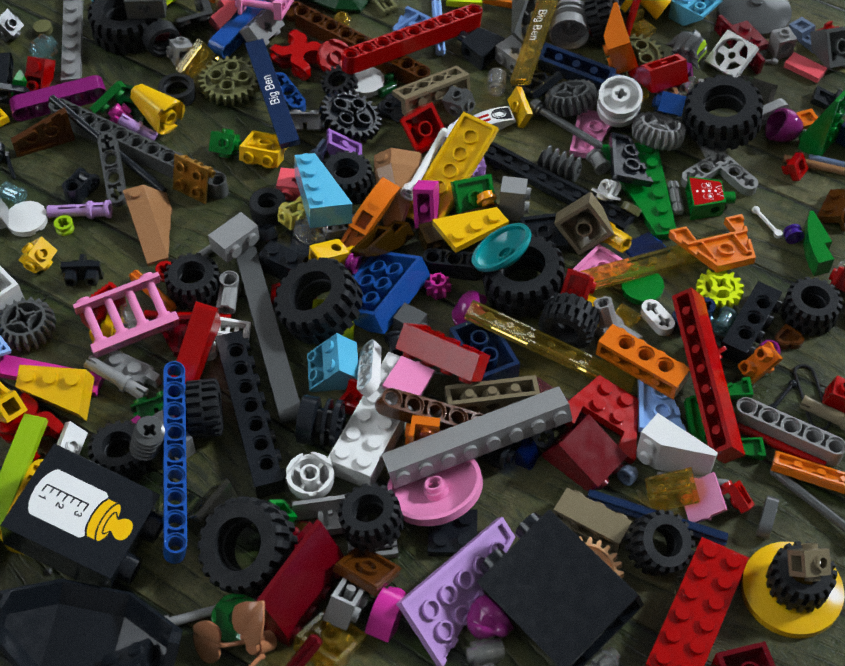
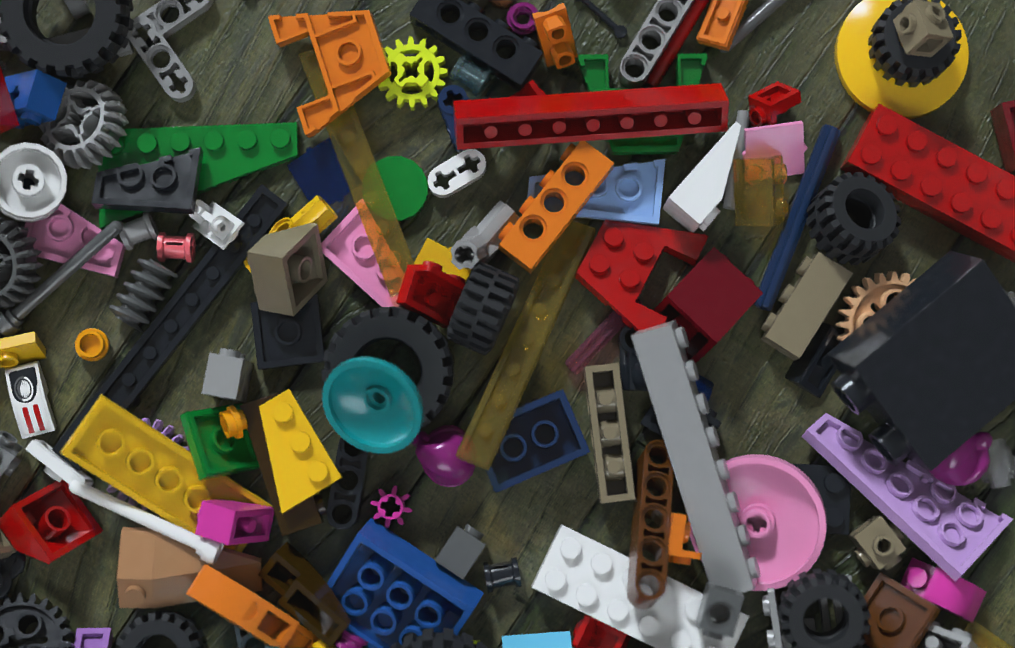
camera: 90 degrees left, 30 degrees up
white beam [357,339,382,397] -> none
bright pink piece [382,356,435,396] -> none
wedge [396,323,490,384] -> none
clear yellow slope [615,302,642,329] -> none
sand blue hinge [617,464,638,486] -> none
olive tile [620,201,641,217] -> none
light grey axle [667,180,684,216] -> none
torso [685,177,736,220] -> none
dark grey beam [756,495,779,540] -> none
none -> light orange plate [75,328,110,362]
none -> coral bush [156,232,196,263]
none -> dark grey brick [696,582,744,640]
none -> dark tan brick [848,515,907,570]

